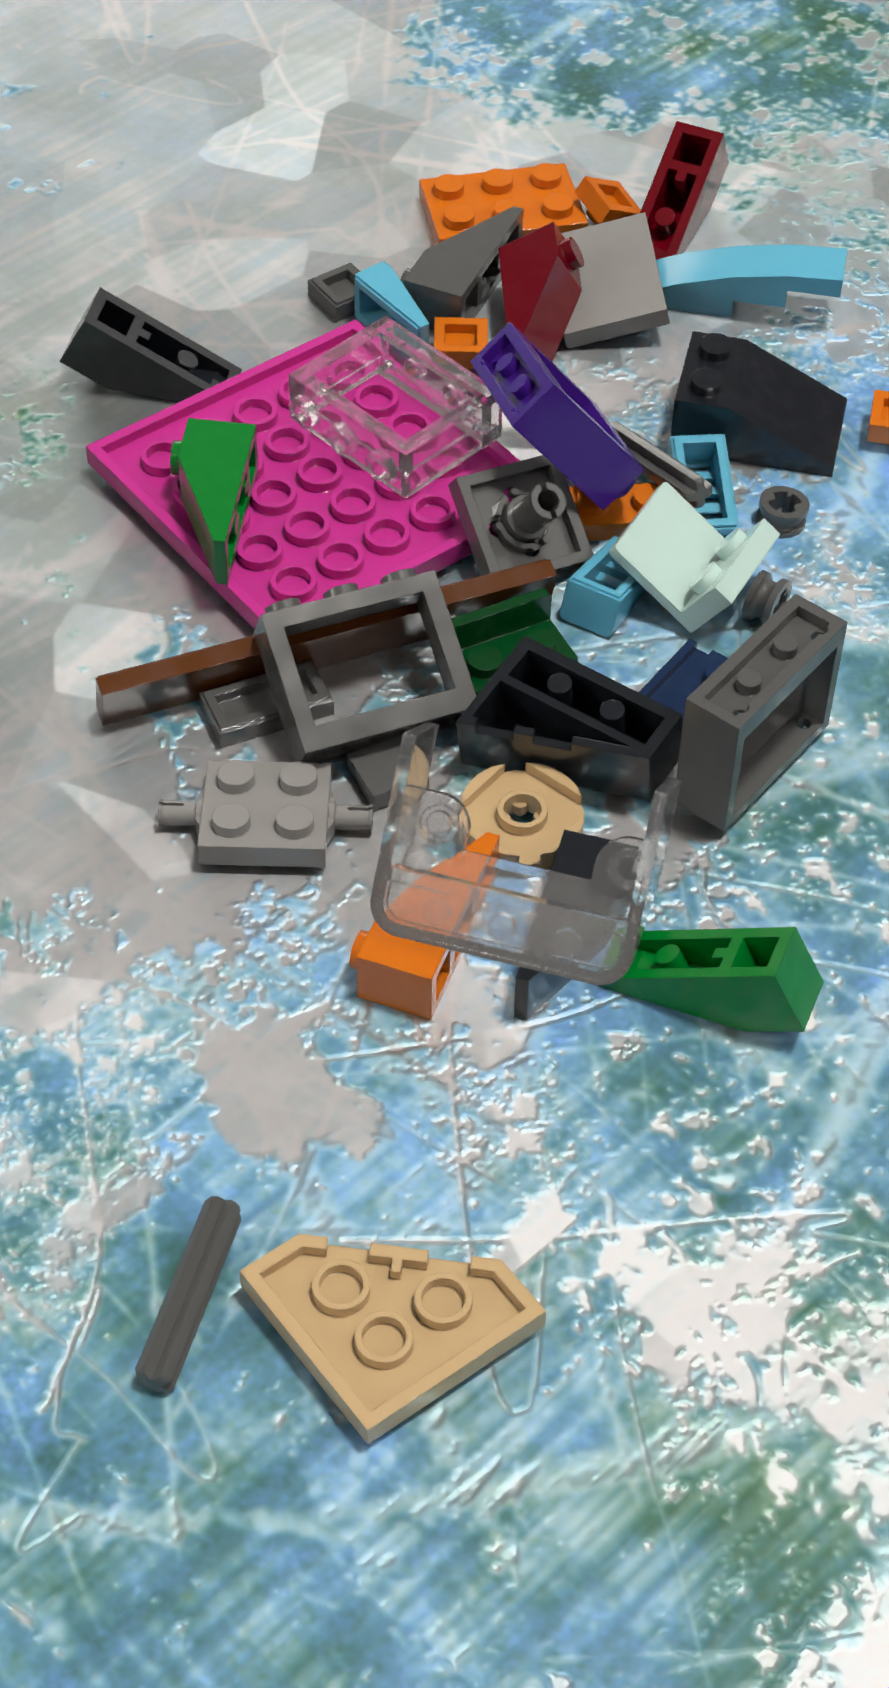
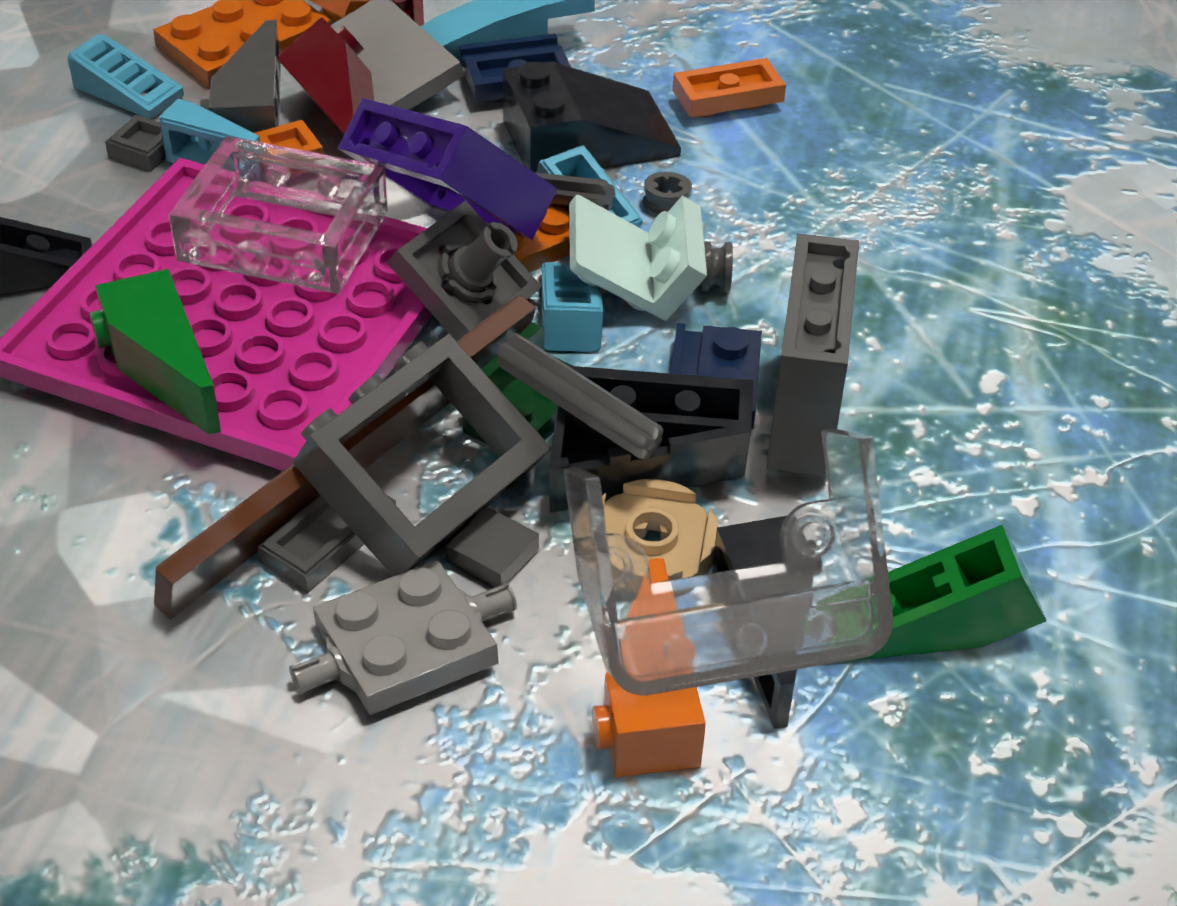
camera: 30 degrees left, 5 degrees down
none -> medium azure slope [68,34,184,119]
none -> dark blue plate [459,34,571,102]
none -> dark grey axle [497,334,663,459]

